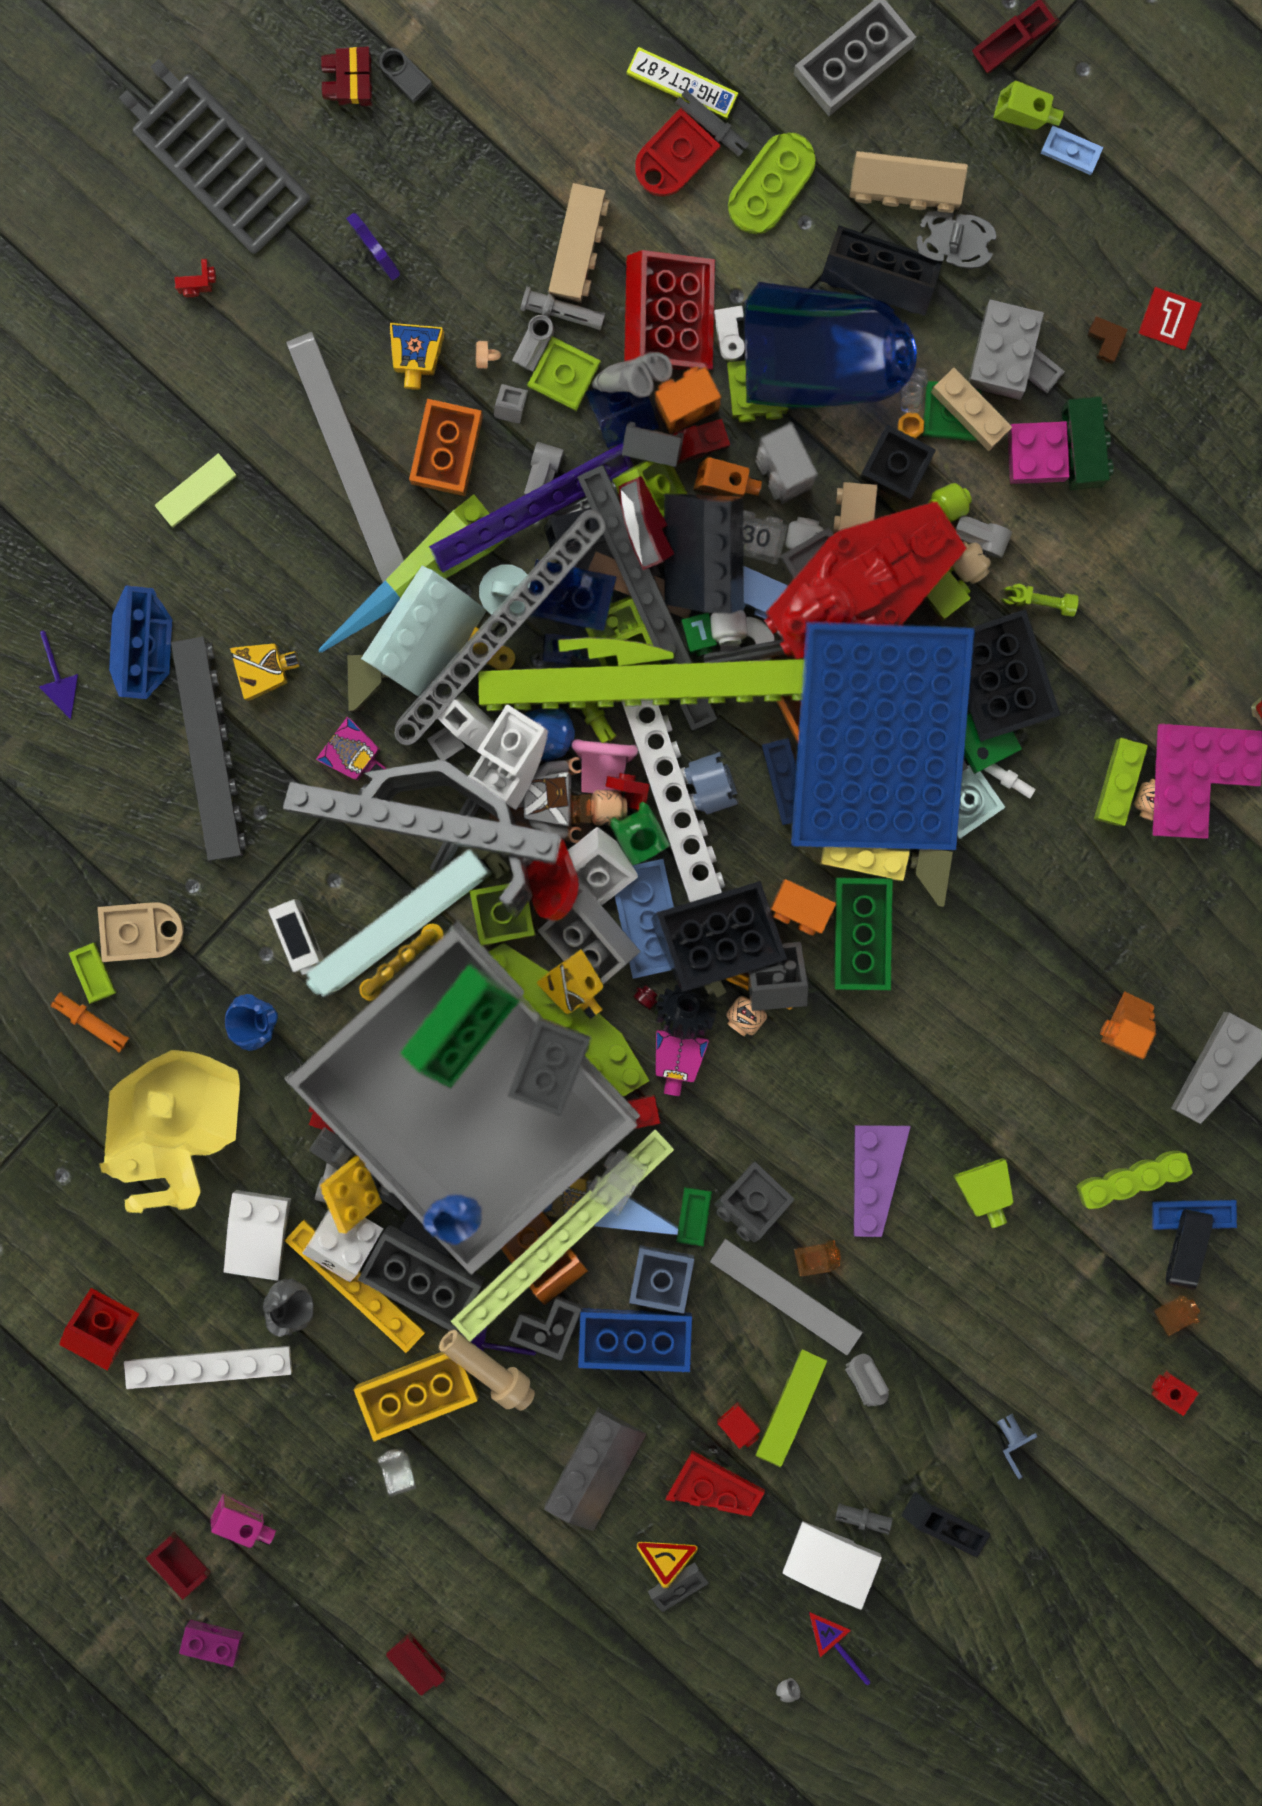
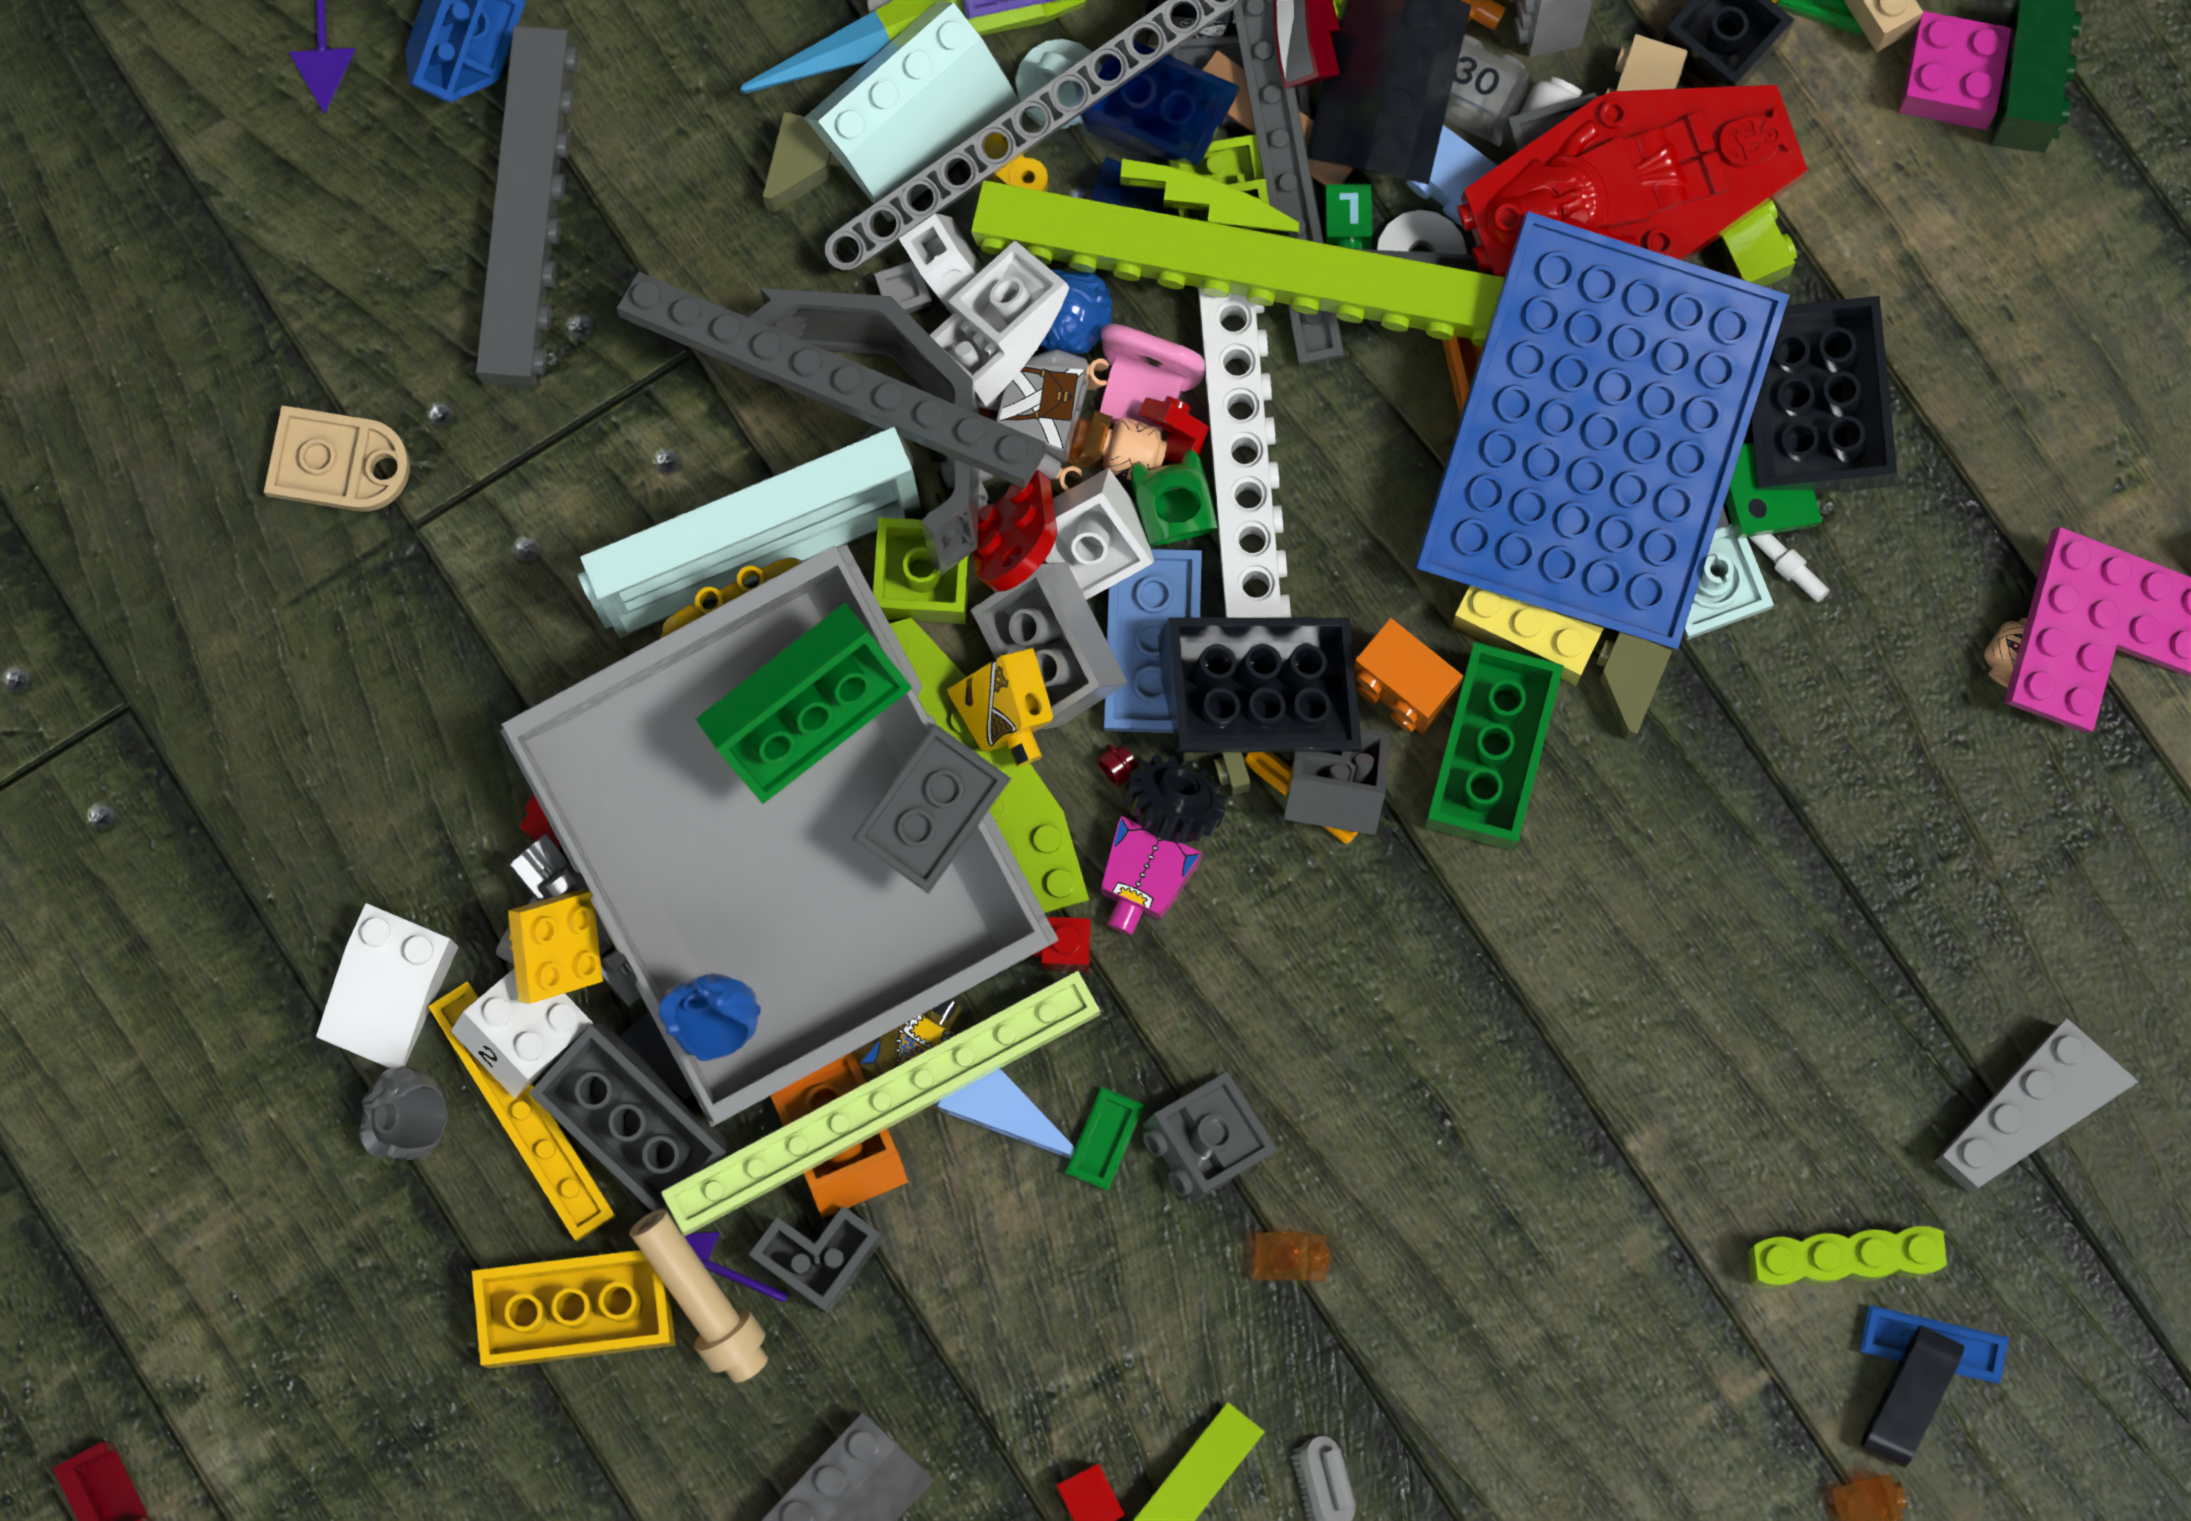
camera: 20 degrees right, 10 degrees down
orange pin [51,992,130,1053] -> none
red slope [59,1288,139,1371] -> none
lime tile [69,942,116,1004] -> none
light yellow piece [100,1050,240,1213] -> none
white plate [124,1346,292,1389] -> none
dark pink torso [211,1494,276,1548] -> none
blue hair [225,994,278,1051] -> none
yellow torso [230,644,300,701] -> none
brick [268,899,324,975] -> none
torso [316,717,387,781] -> none
clear bracket [377,1449,417,1497] -> none
blue brick [578,1308,692,1372] -> none
lime pin [580,703,617,743] -> none
clear brick [588,1150,648,1215] -> none
sand blue brick [629,1245,694,1313] -> none
sand blue brick [684,752,739,815] -> none
white head [710,610,748,647] -> none
light grey tile [710,1238,863,1355] -> none
light nougat head [726,996,767,1037] -> none
dark blue plate [762,738,796,825] -> none
medium lavender wing [854,1125,911,1237] -> none
lime head [928,483,972,523] -> none
tan head [952,541,991,584] -> none
lime torso [953,1158,1013,1228] -> none
light grey piece [955,515,1012,558] -> none
lime bar [1001,584,1078,617] -> none
lime brick [1094,738,1148,827] -> none
orange wedge [1100,991,1156,1059] -> none

